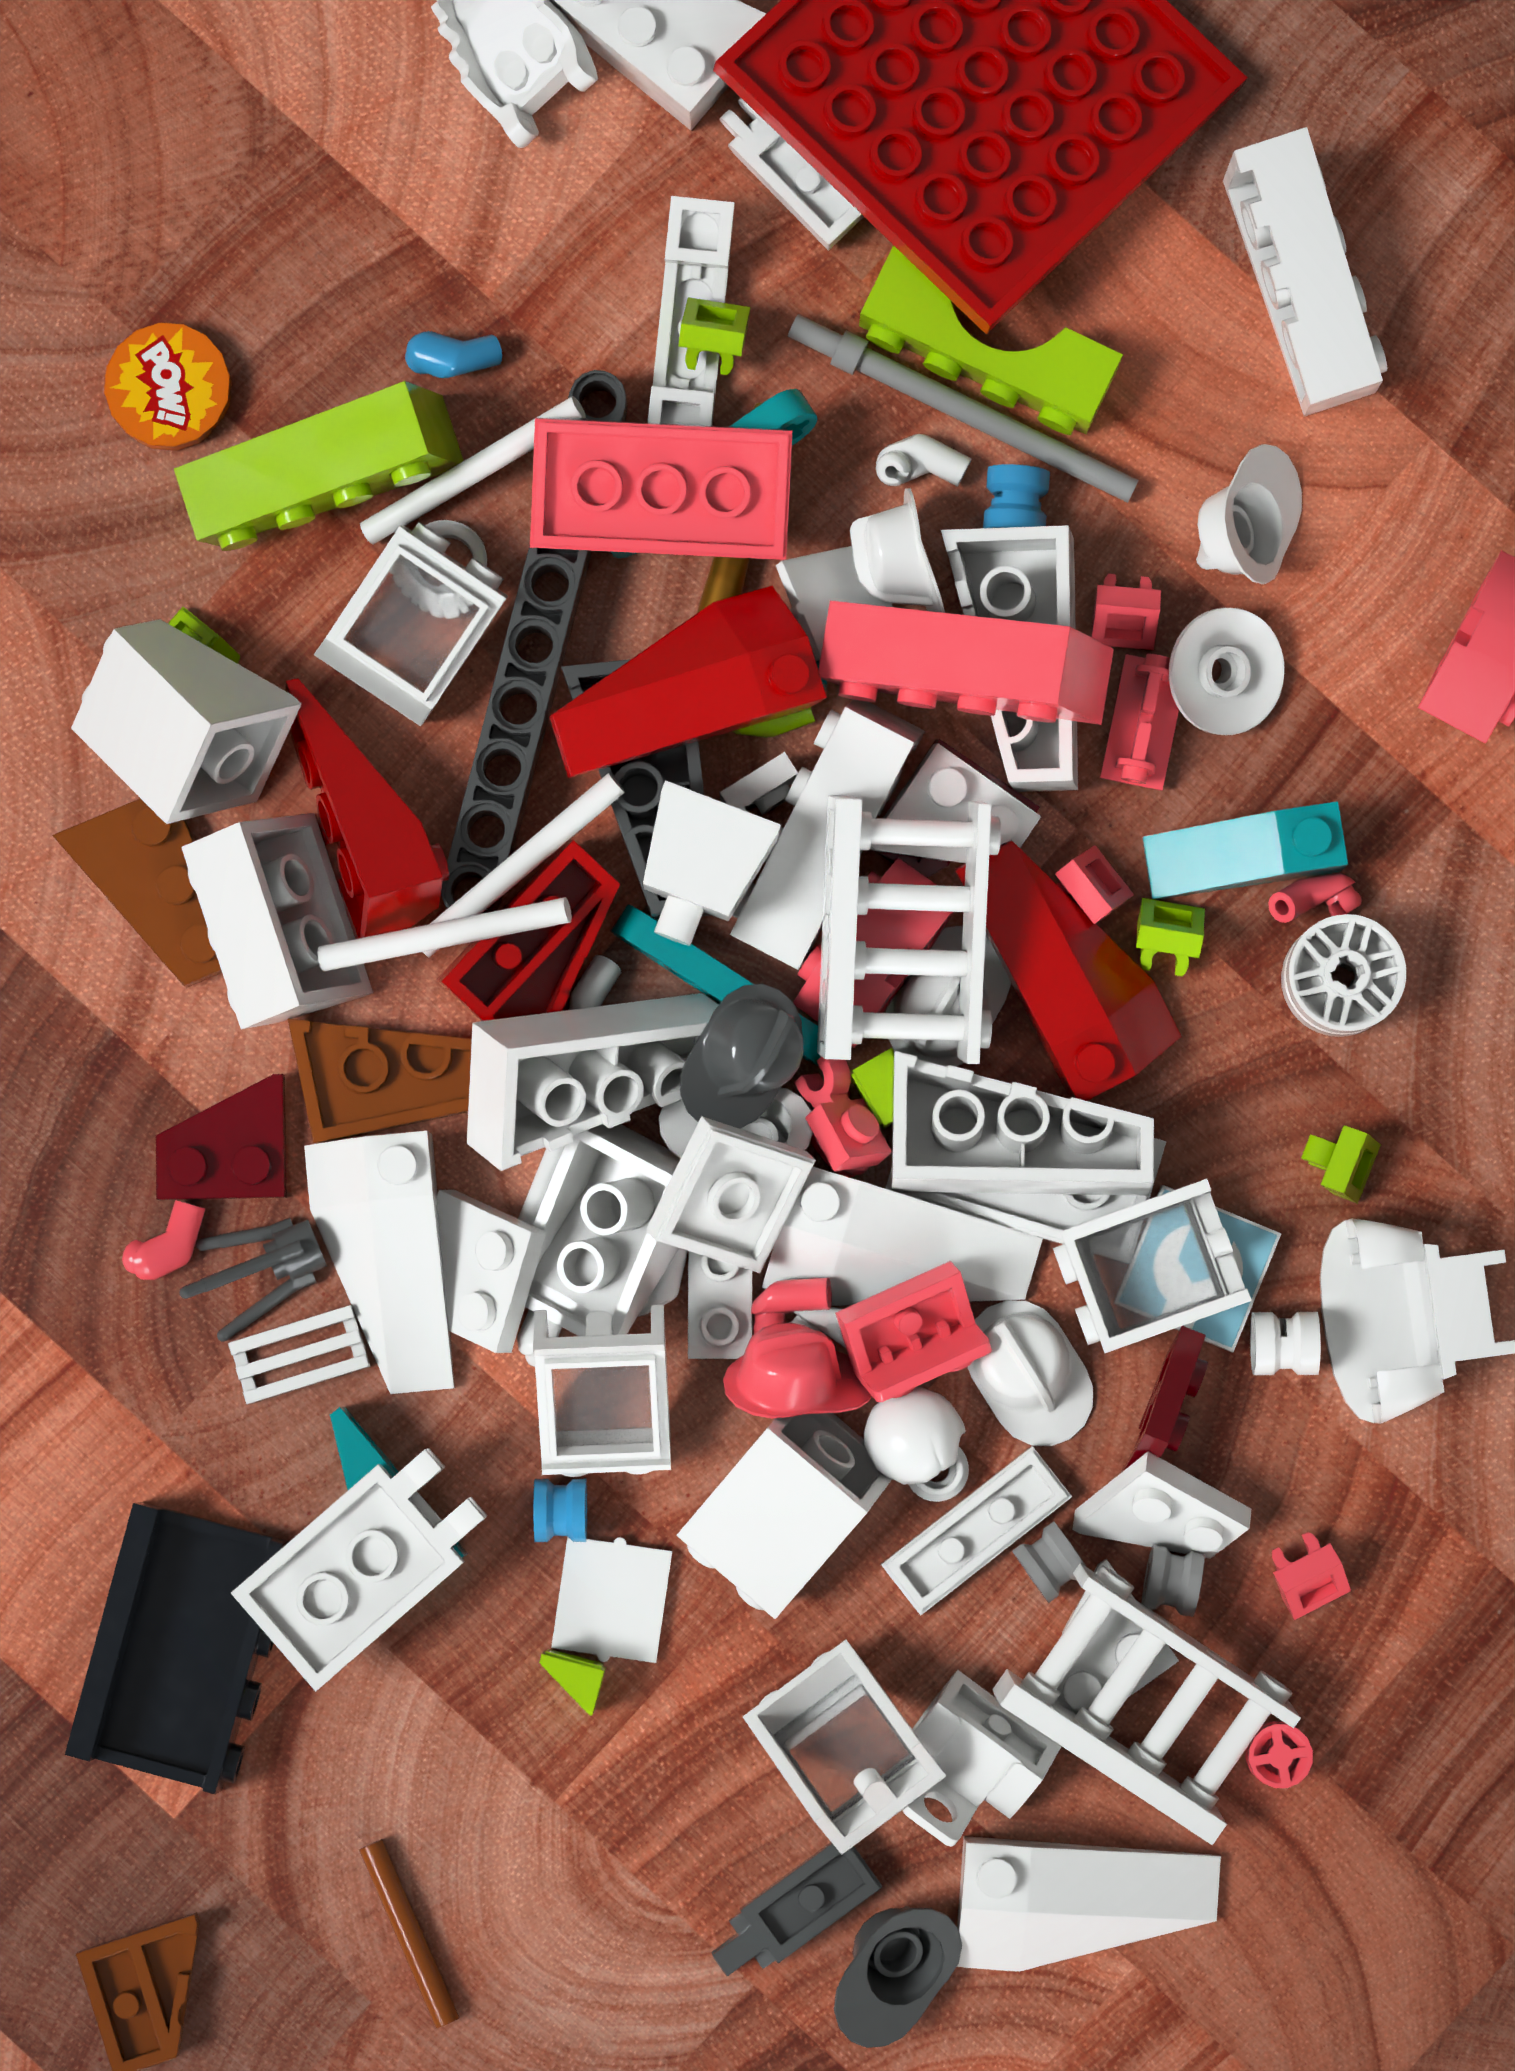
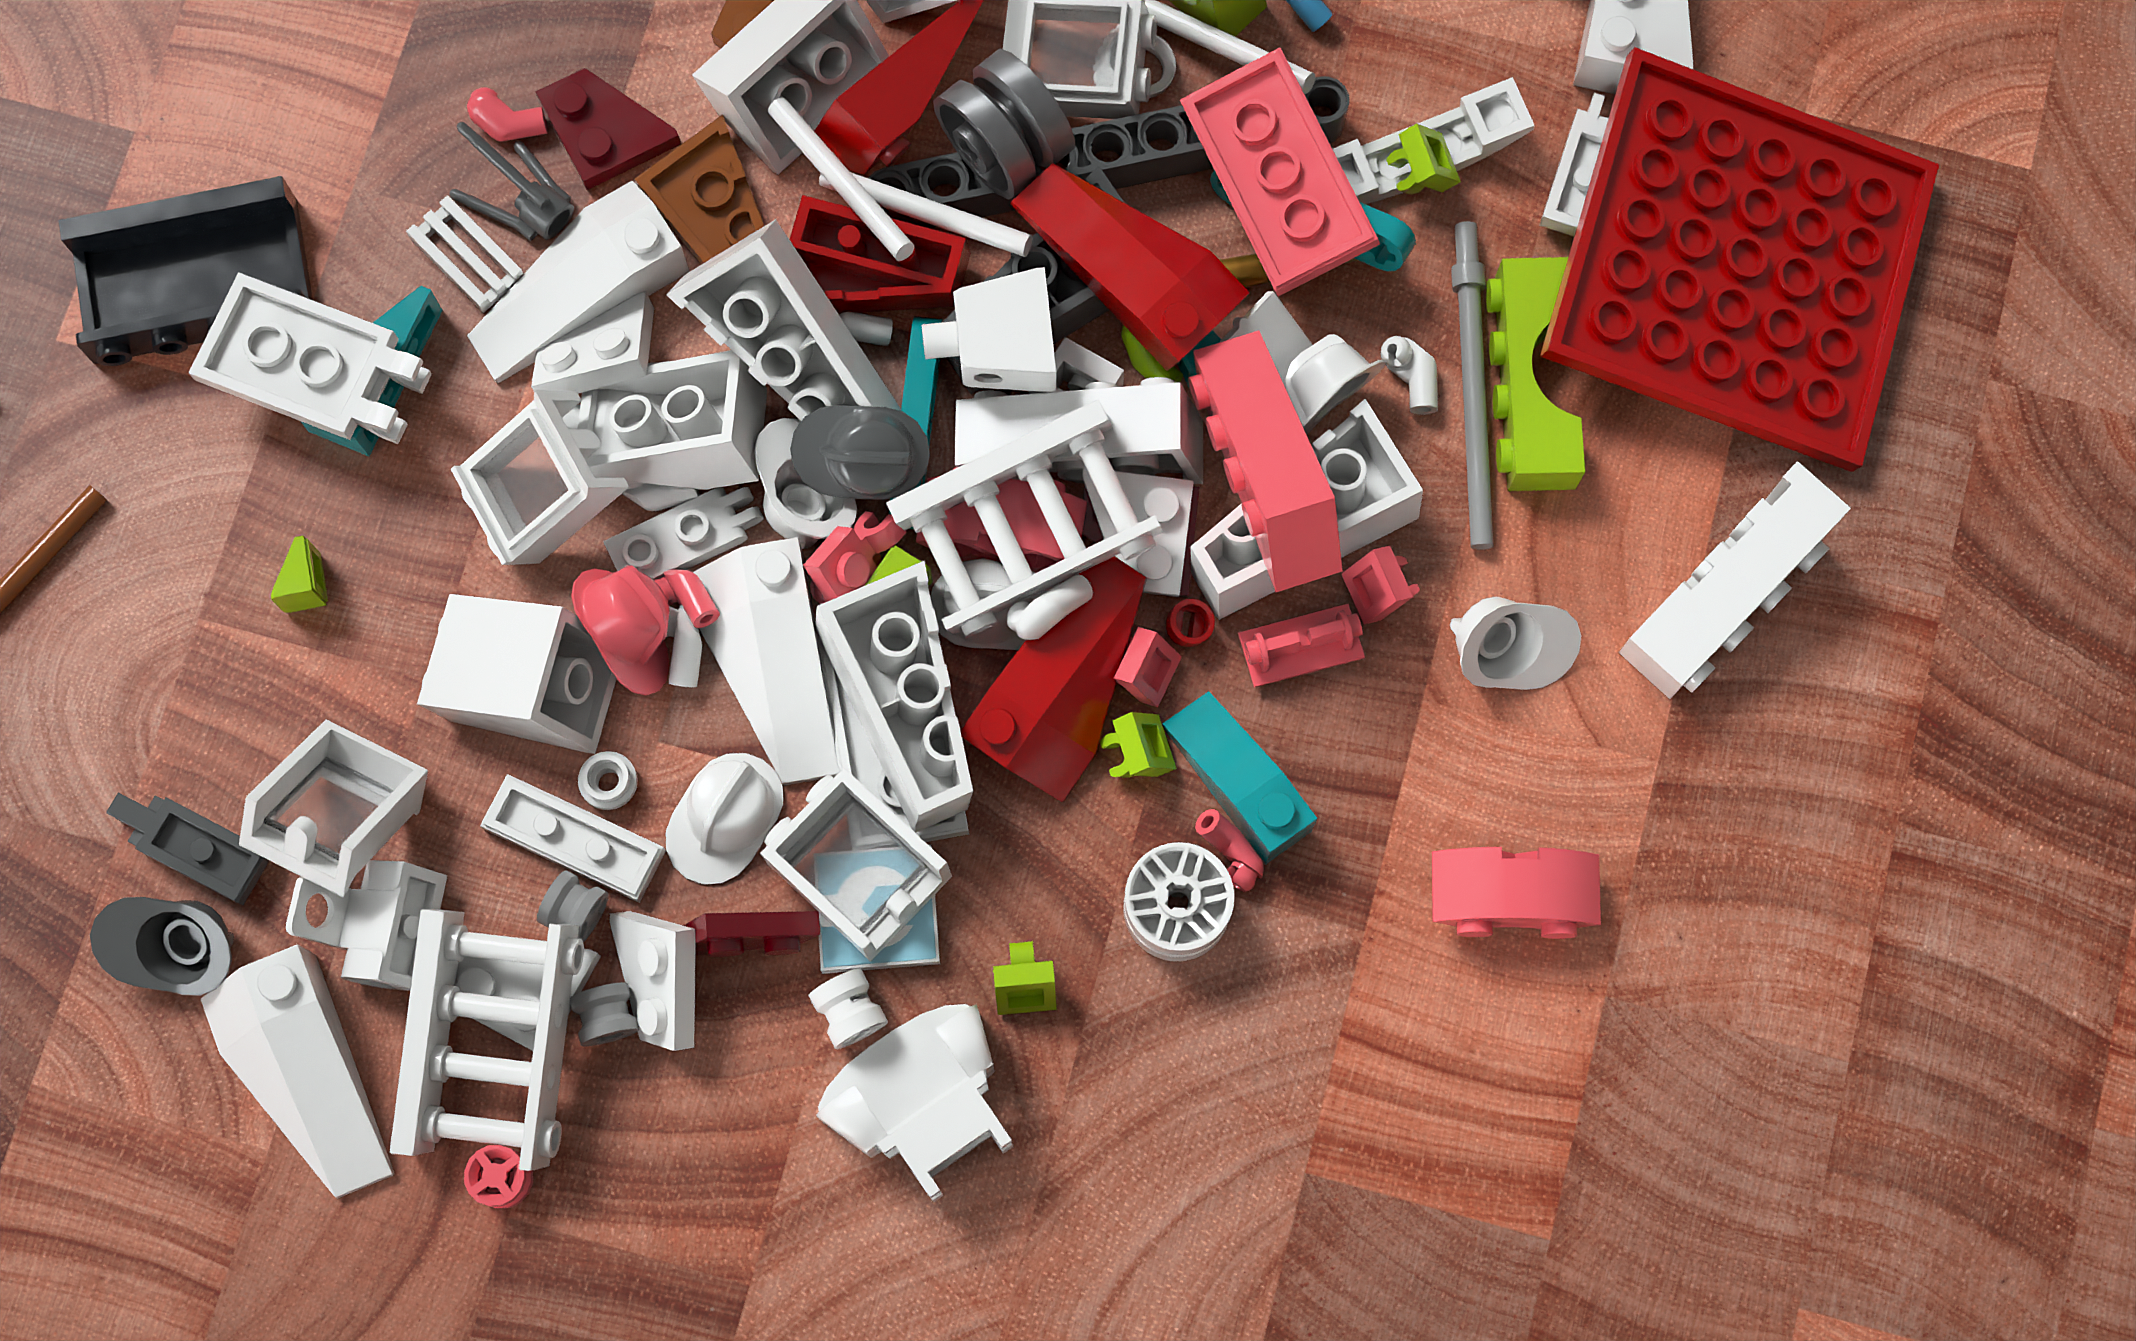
camera: 60 degrees right, 10 degrees down
dark azure wheel [533,1479,587,1542] -> none
white piece [551,1537,672,1663] -> none
white tile [646,1116,816,1273] -> none
coral bracket [835,1261,992,1402] -> none
white hair [864,1386,966,1485] -> none
dark azure wheel [983,464,1050,528] -> none
white dish [1169,608,1285,735] -> none
coral tile [1272,1532,1351,1620] -> none
none -> flat silver wheel [933,48,1075,200]
none -> white arm [1007,574,1093,640]
none -> red hinge [1165,599,1215,647]

